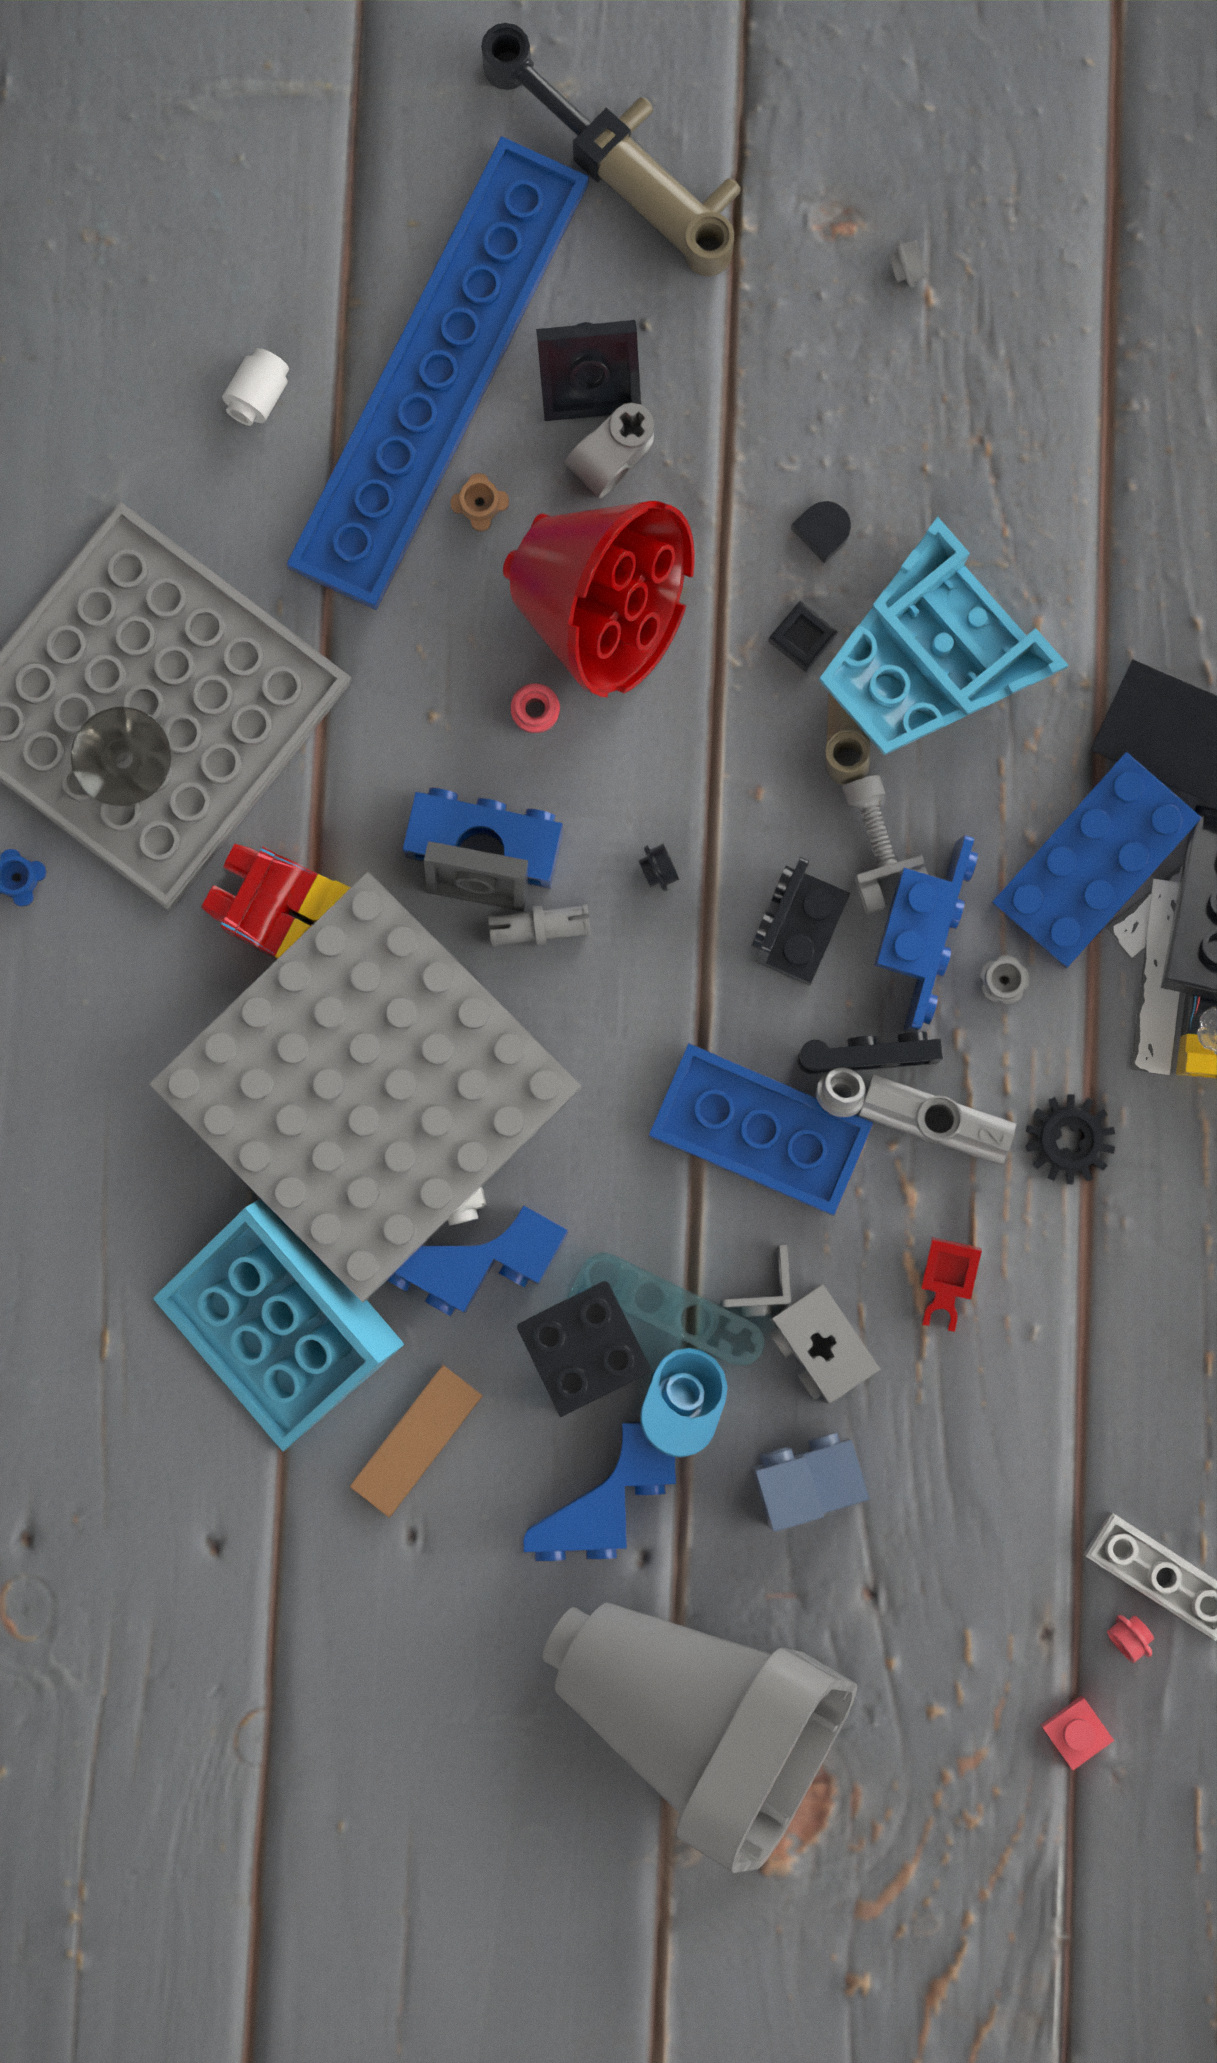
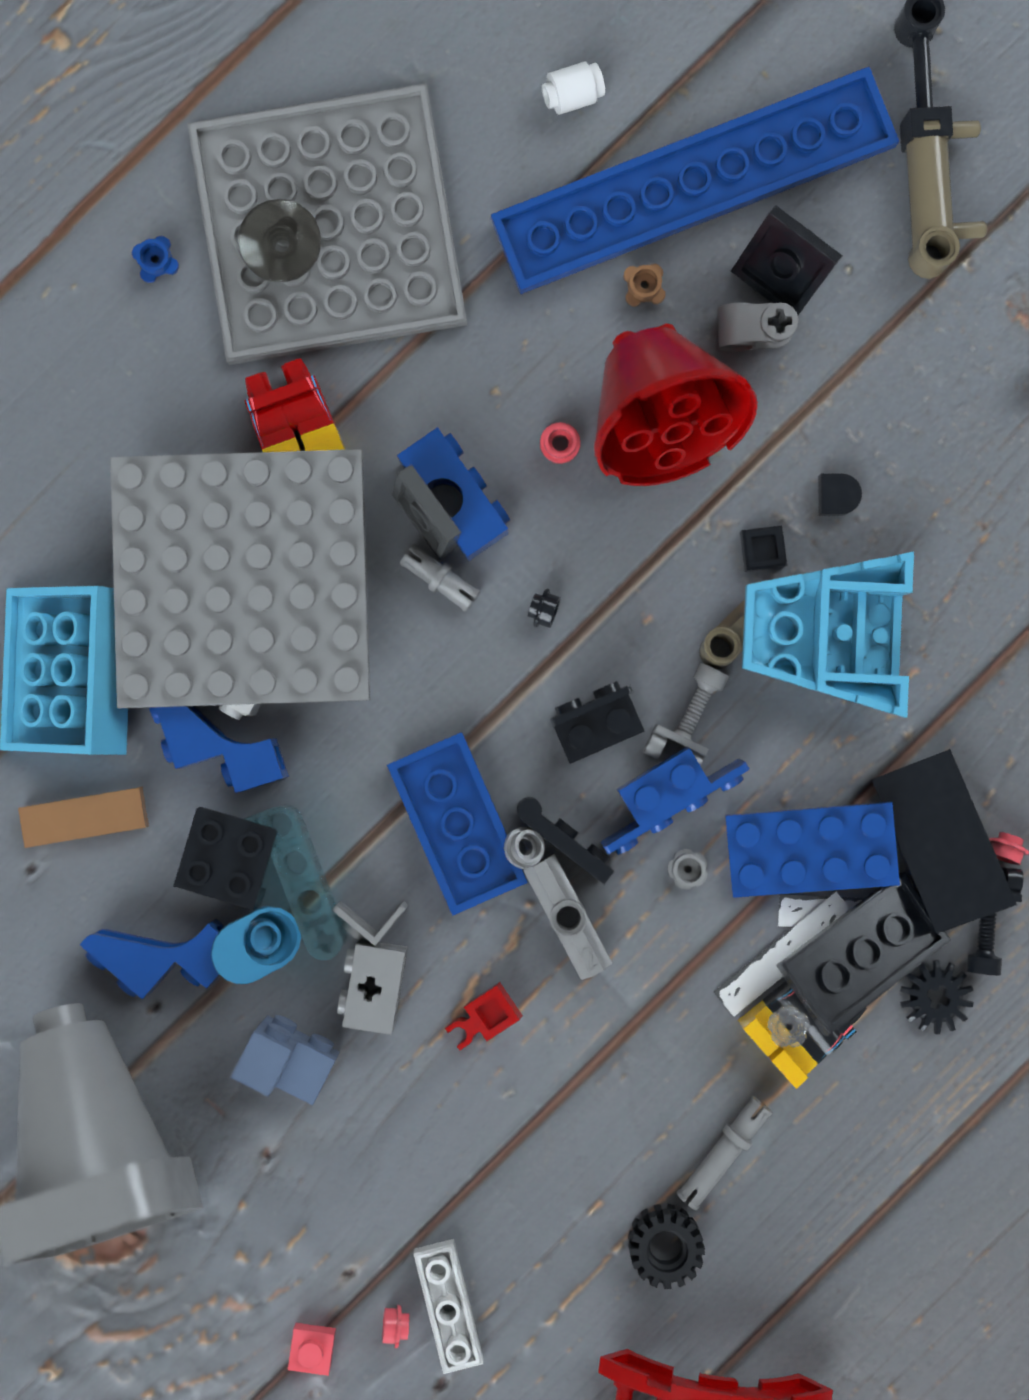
camera: 40 degrees right, 5 degrees up
black gear [1025,1094,1115,1185] -> none

